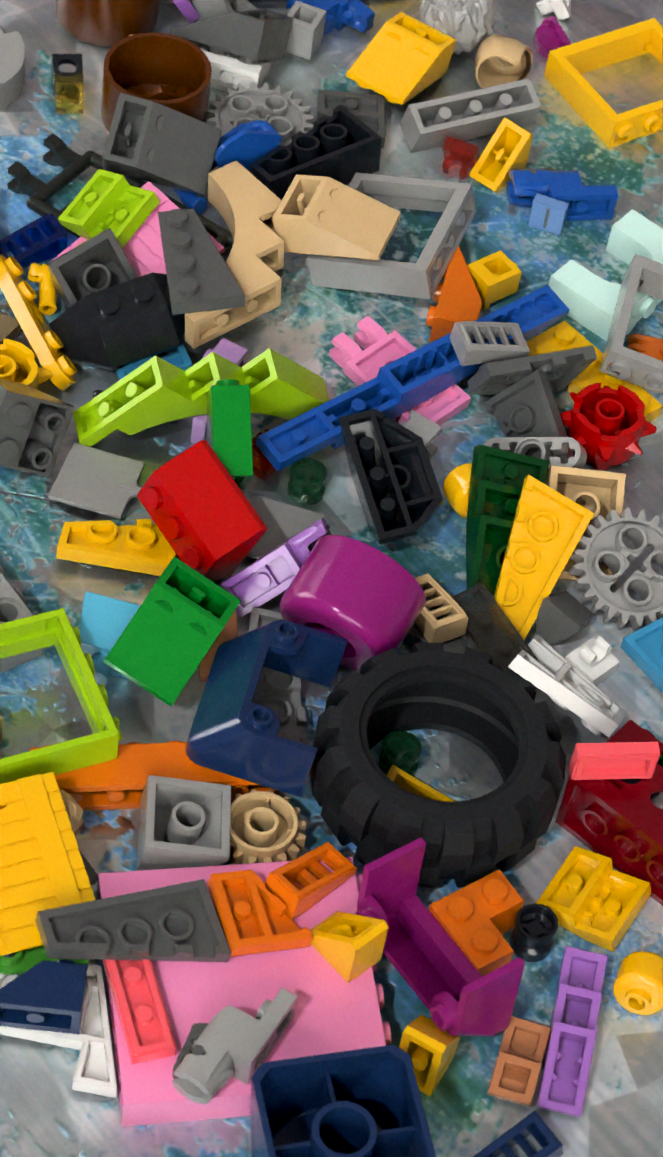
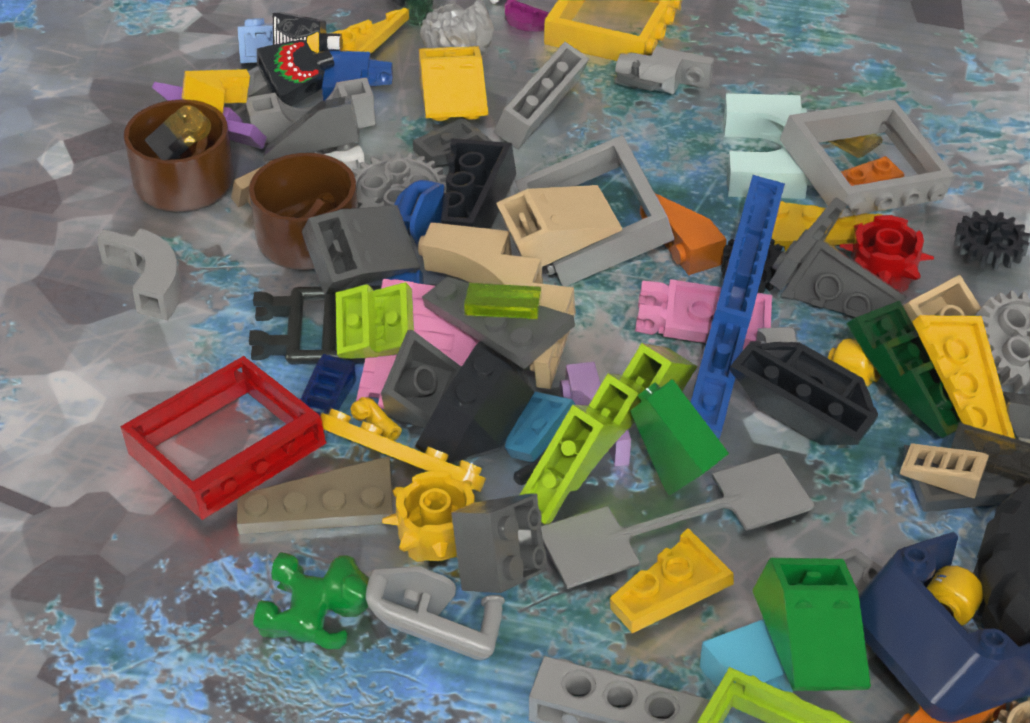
camera: 30 degrees left, 5 degrees down
clear yellow leg [51,54,84,114] -> none
red slope [136,440,268,581] -> none
medium lavender plate [219,518,332,618] -> none
magenta piece [280,535,426,672] -> none
clear green wheel [287,458,327,505] -> none
clear red tile [442,136,480,180] -> none
light grey slope [449,321,530,367] -> none
yellow brick [467,250,522,311] -> none
yellow slope [469,117,533,193] -> none
tan piece [474,34,533,88] -> none
light grey beam [483,437,587,471] -> none
blue plate [506,167,618,221] -> none
medium blue tile [528,193,569,236] -> none
none -> clear neon green tile [464,283,542,319]
none -> light grey plate [615,46,714,94]
none -> yellow head [926,566,983,626]

